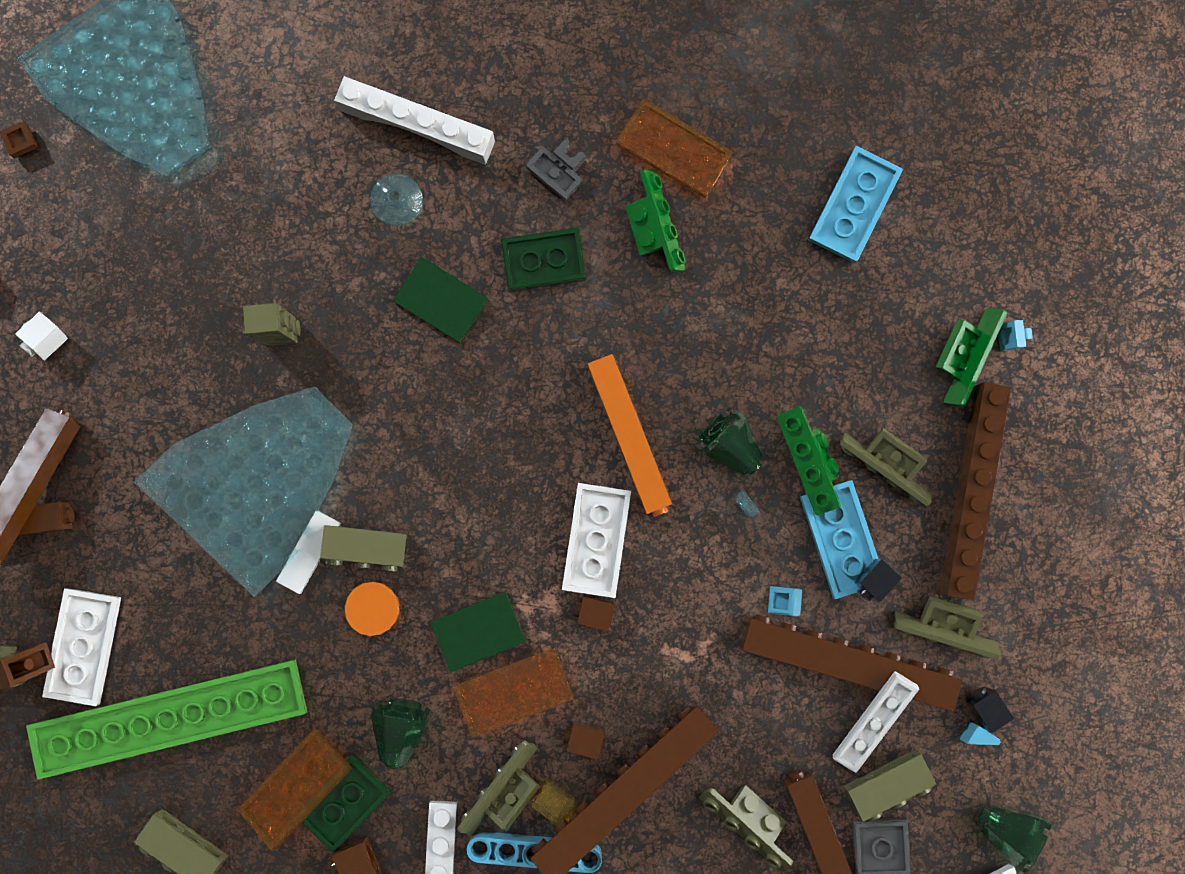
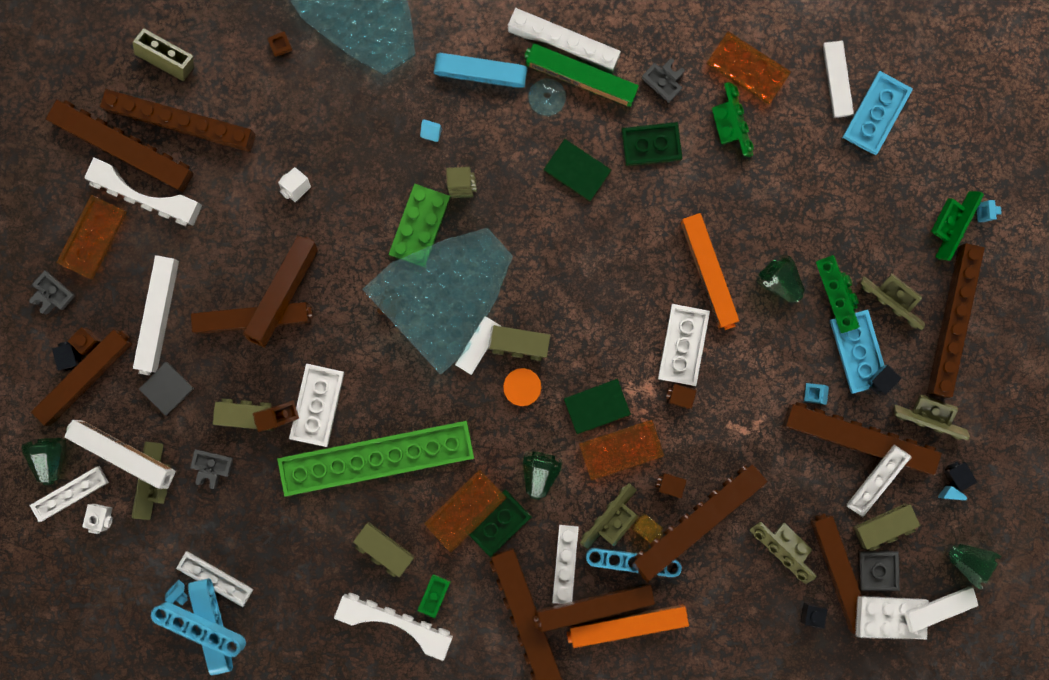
camera: 10 degrees right, 0 degrees up
clear light blue tile [733,490,760,518] -> none
none -> bright green plate [389,184,450,268]
none -> medium azure slope [420,119,442,142]
none -> medium azure beam [433,53,528,88]
none -> green brick [524,43,639,107]
none -> white tile [823,41,854,118]

